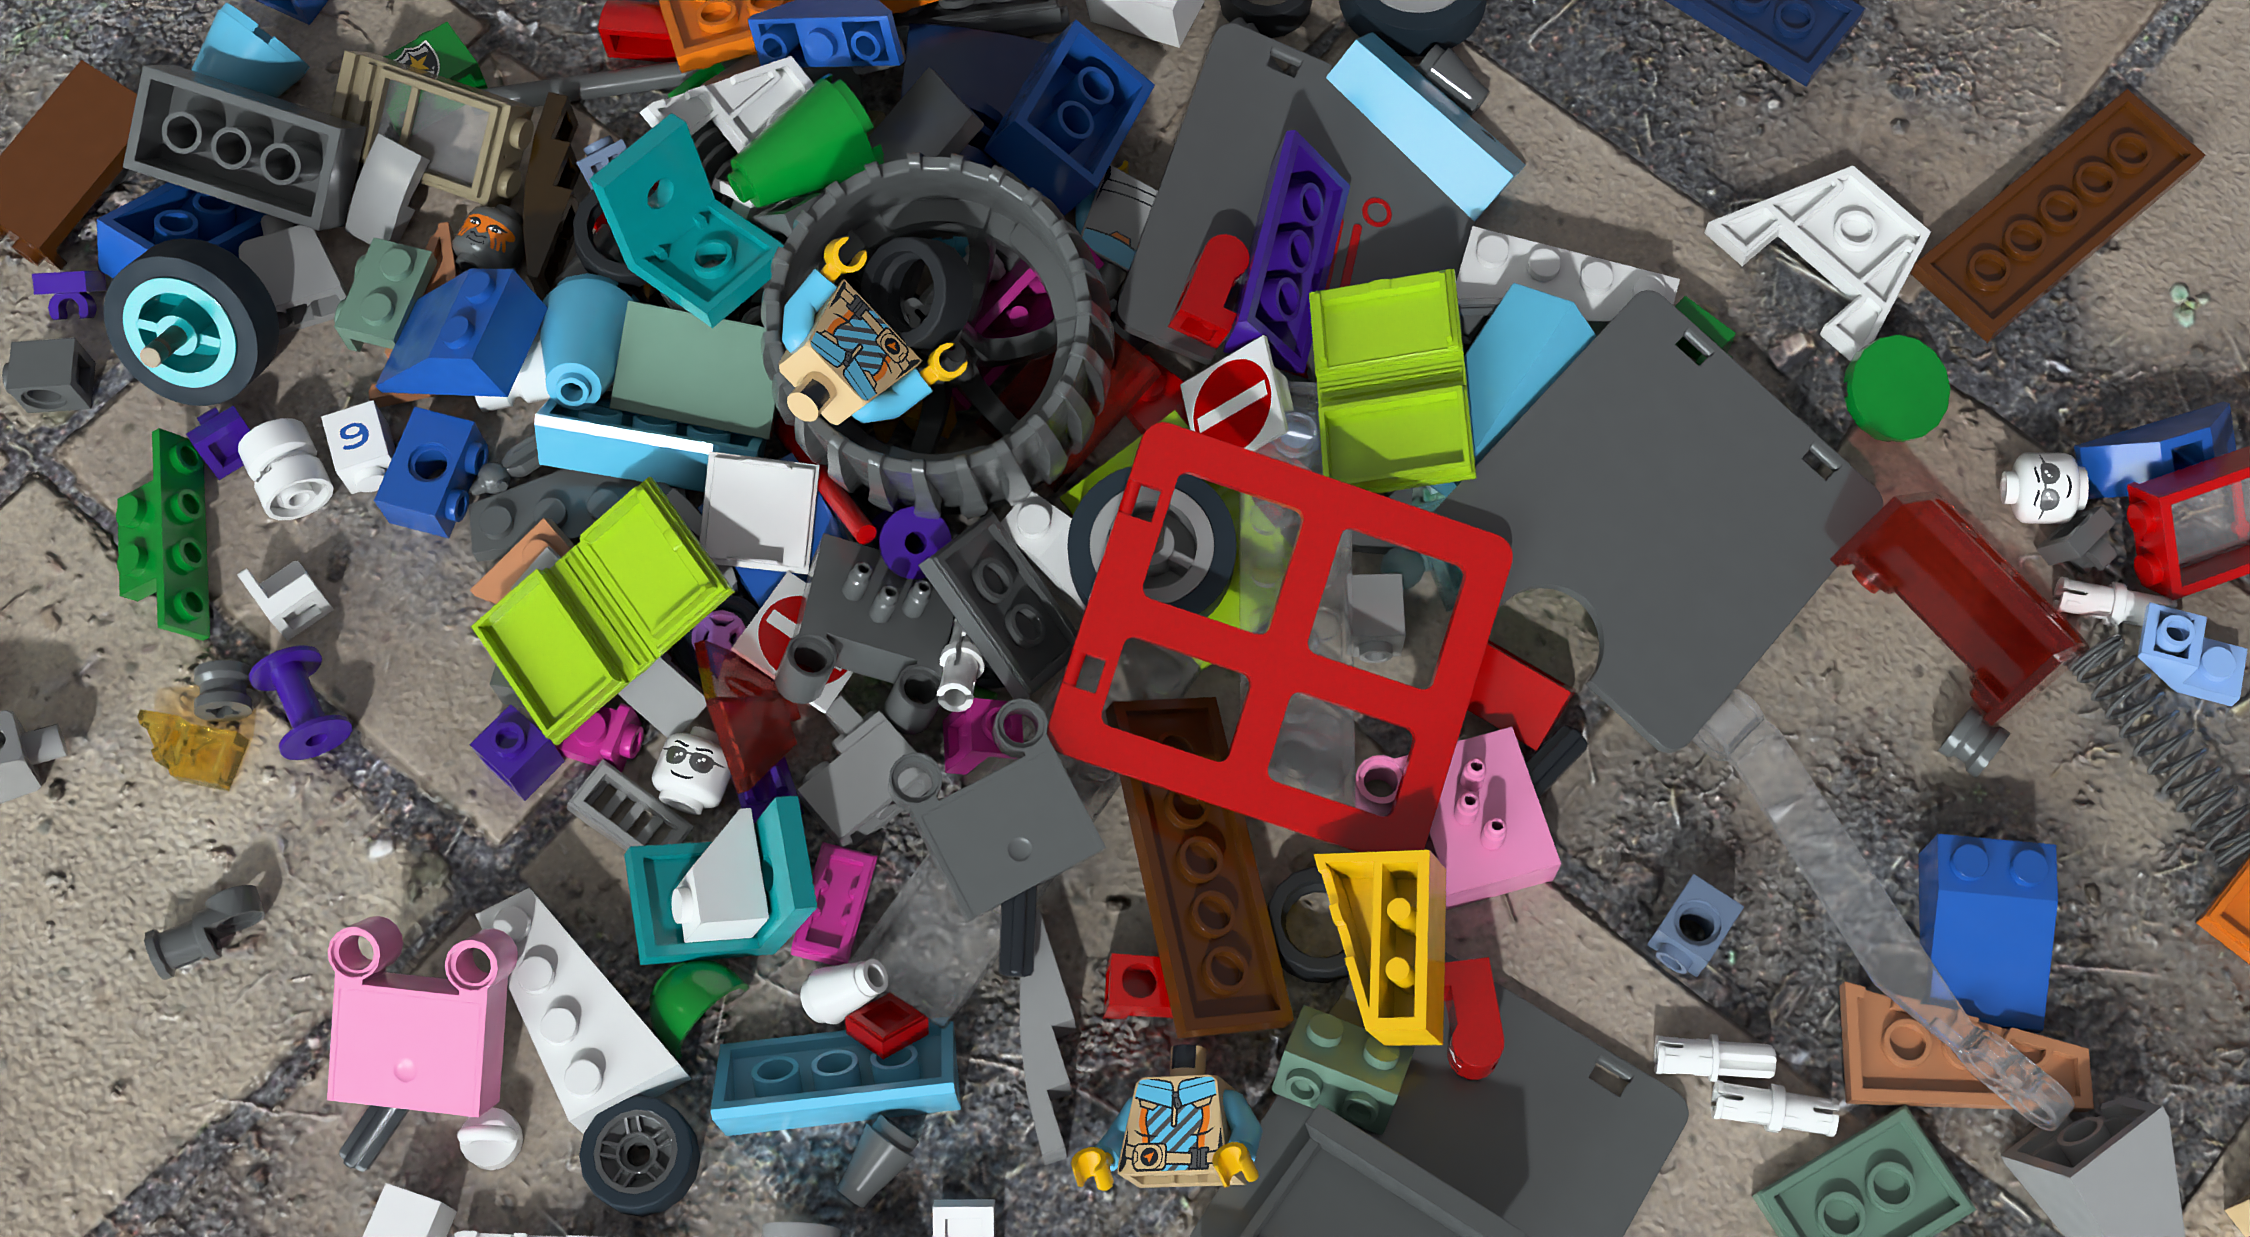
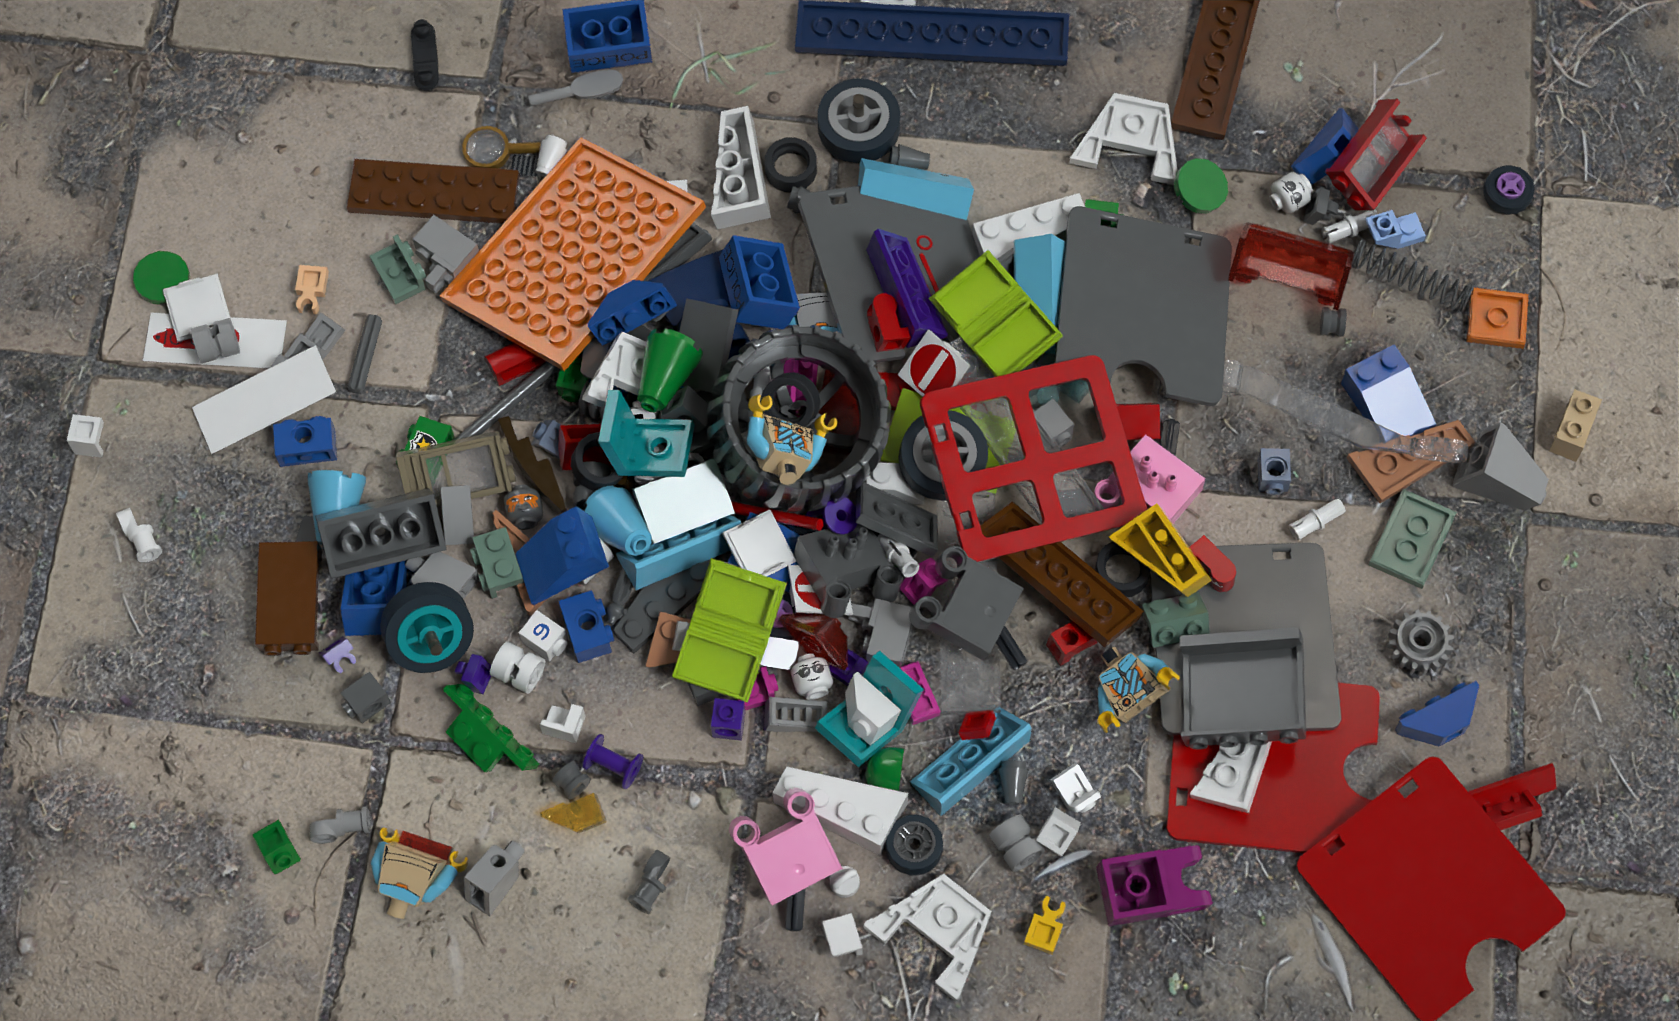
camera: 35 degrees left, 0 degrees up
white cone [800,959,888,1024] -> none
light grey slope [1020,909,1076,1165] -> none
white pin [1711,1080,1839,1137] -> none

